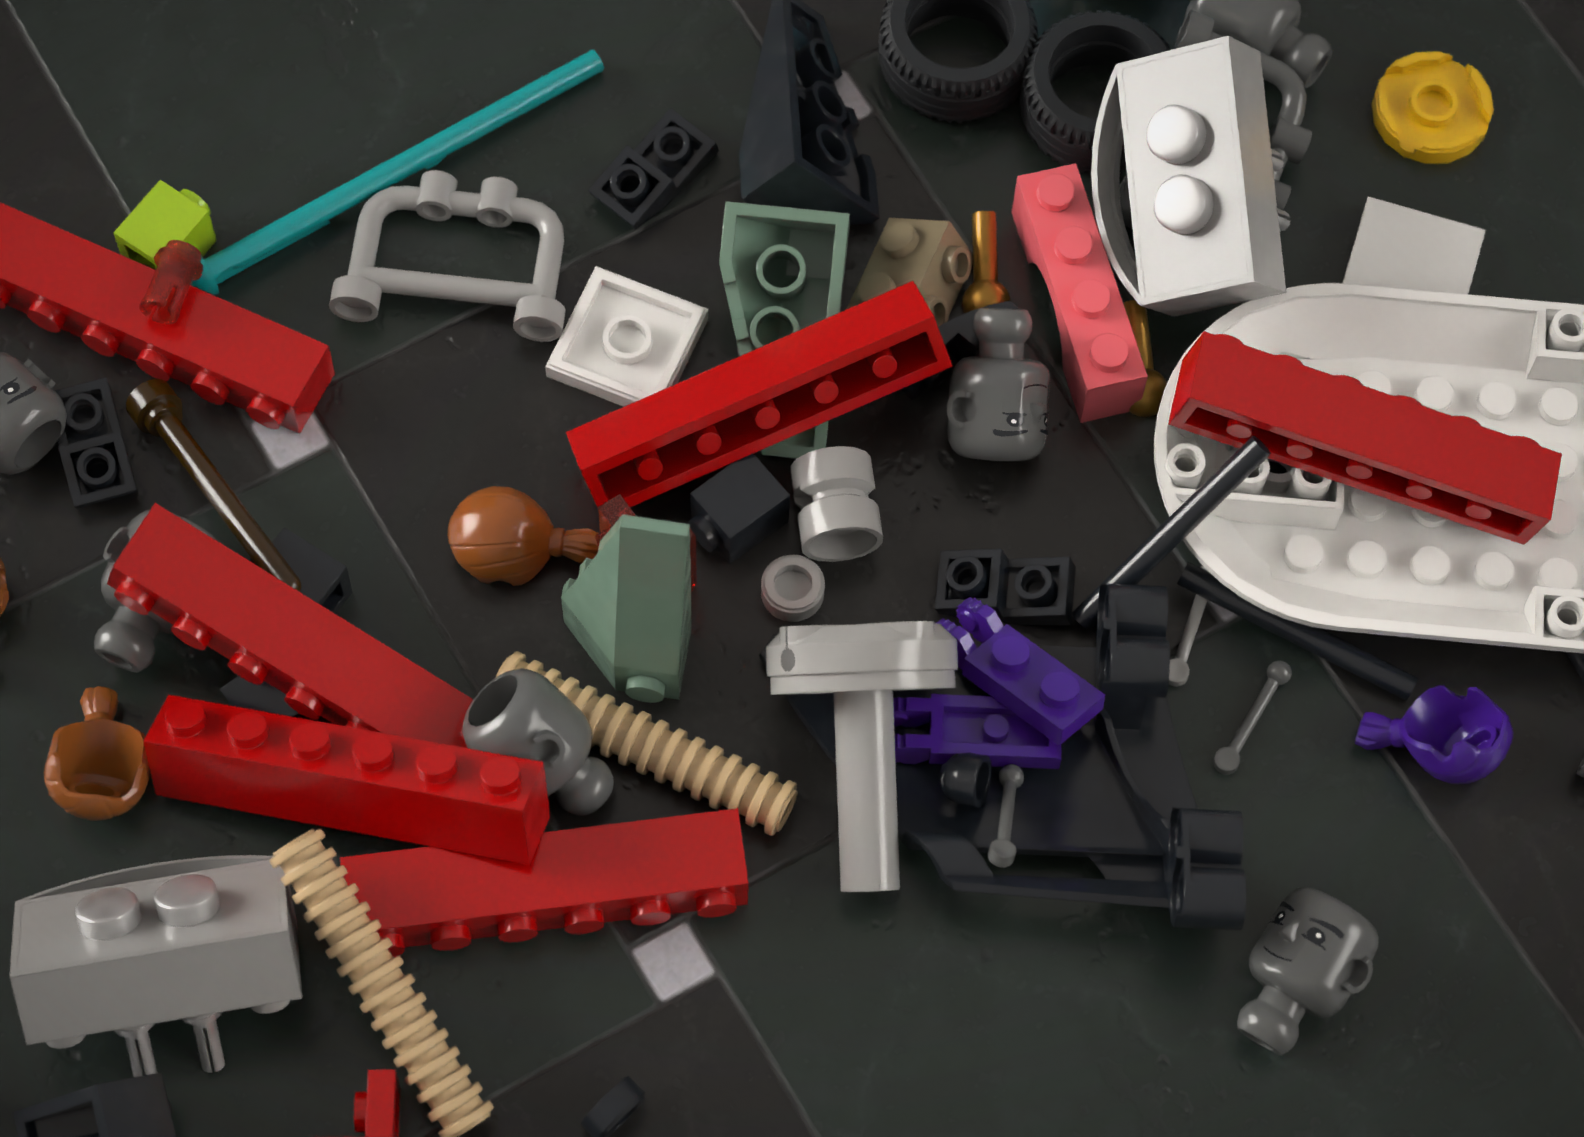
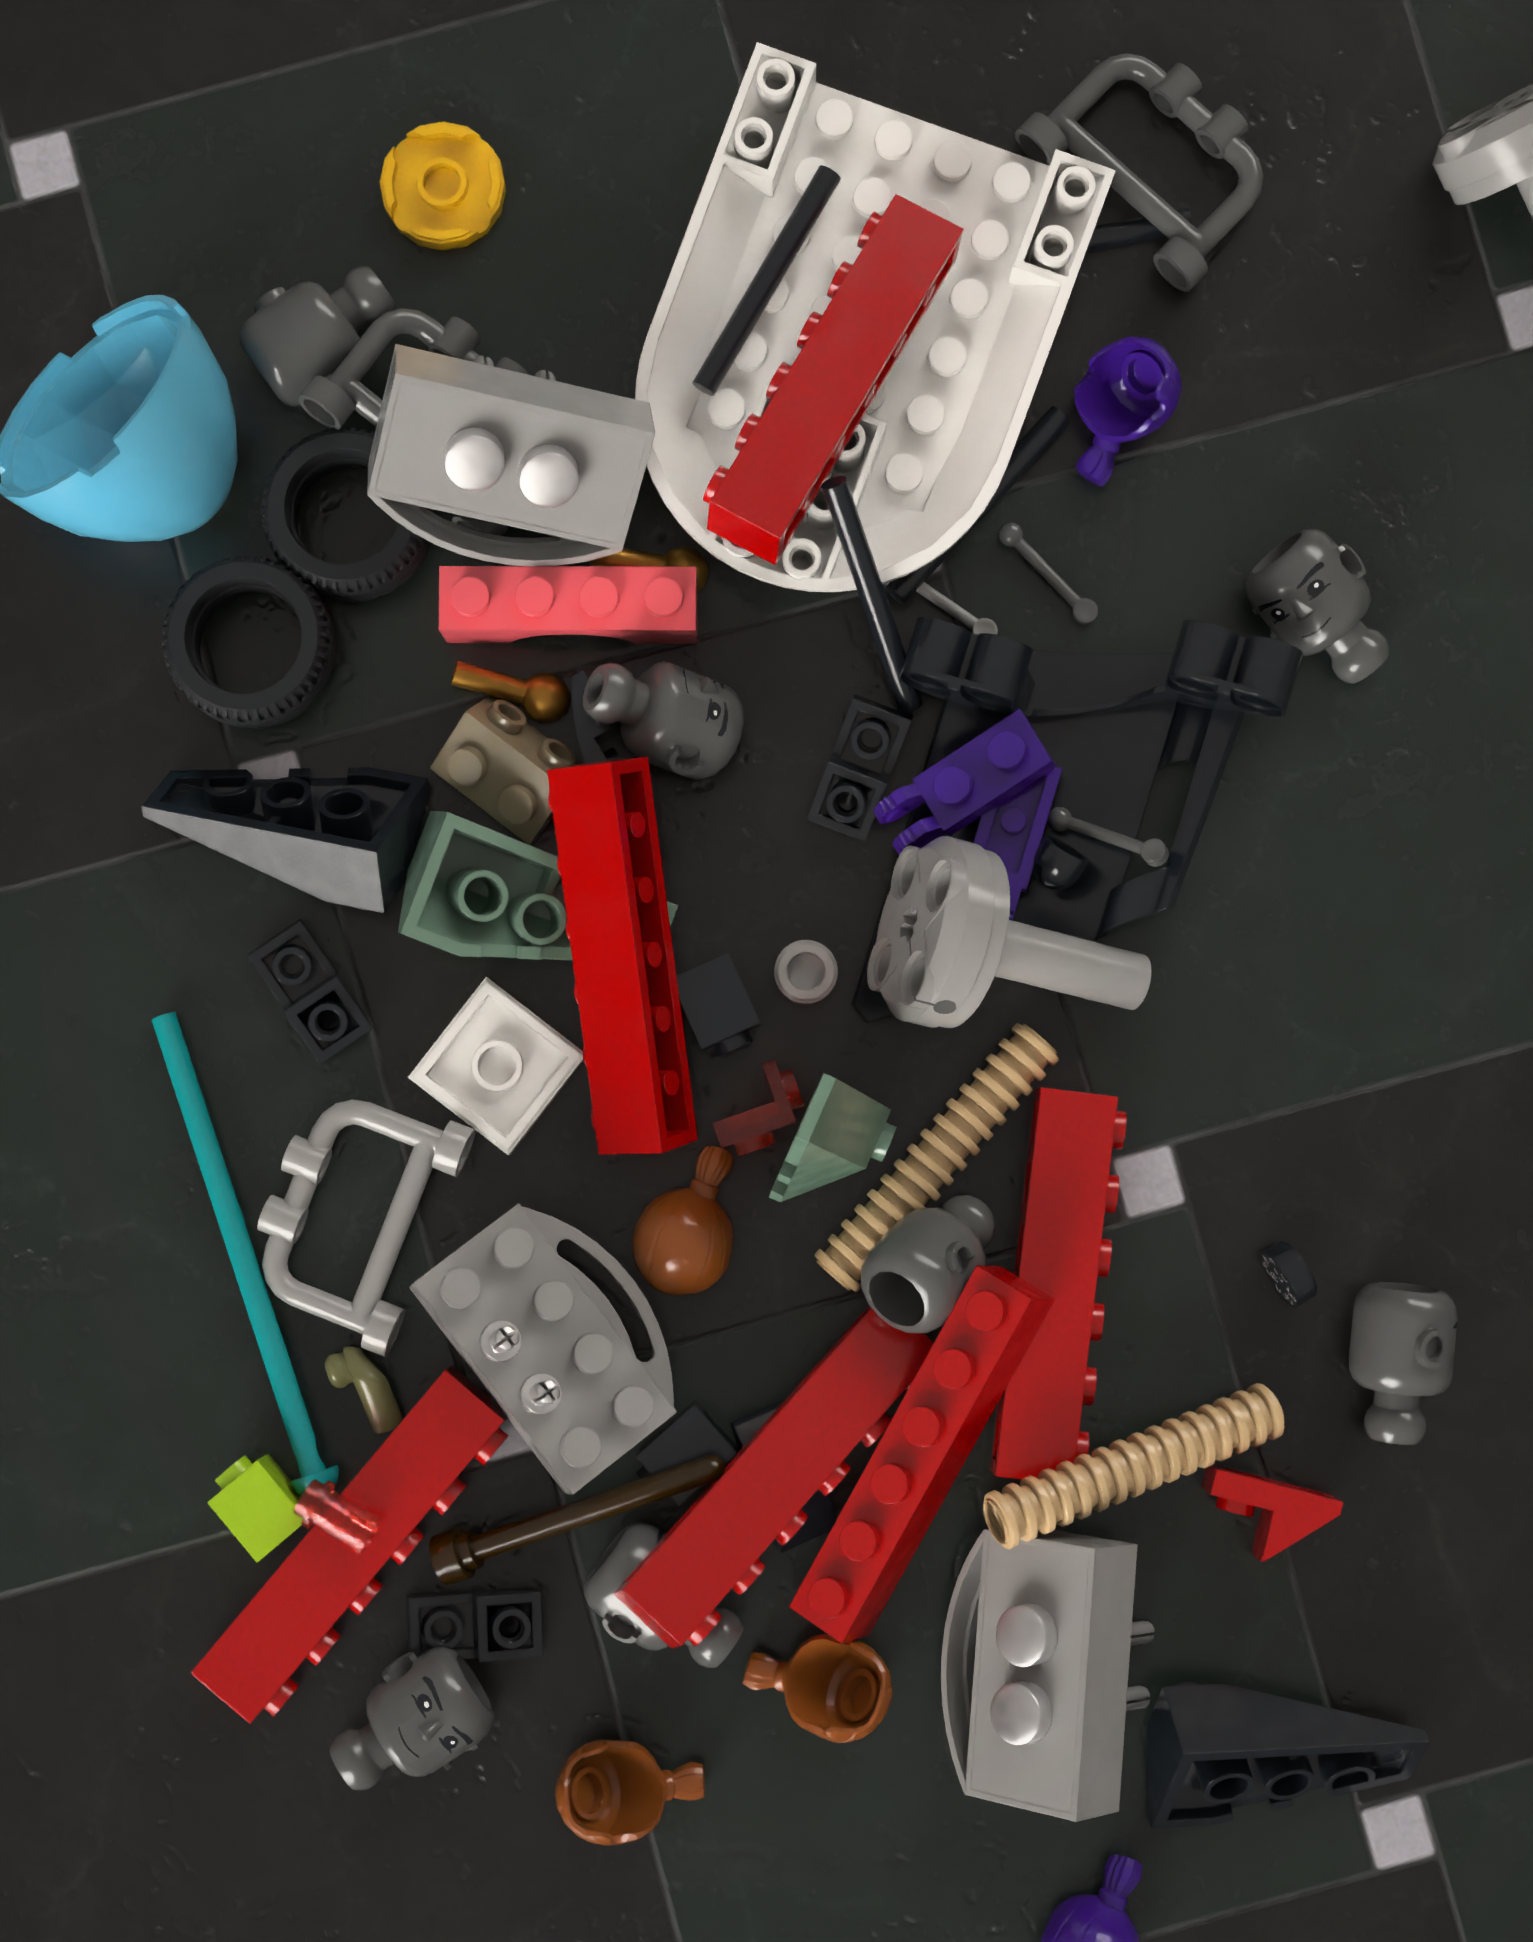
camera: 70 degrees left, 20 degrees up
light grey wheel [790,446,883,562] -> none
white tile [1342,197,1486,294] -> none
none -> olive arm [325,1346,403,1434]
none -> light grey piece [409,1203,677,1494]
none -> black bar [692,165,841,396]

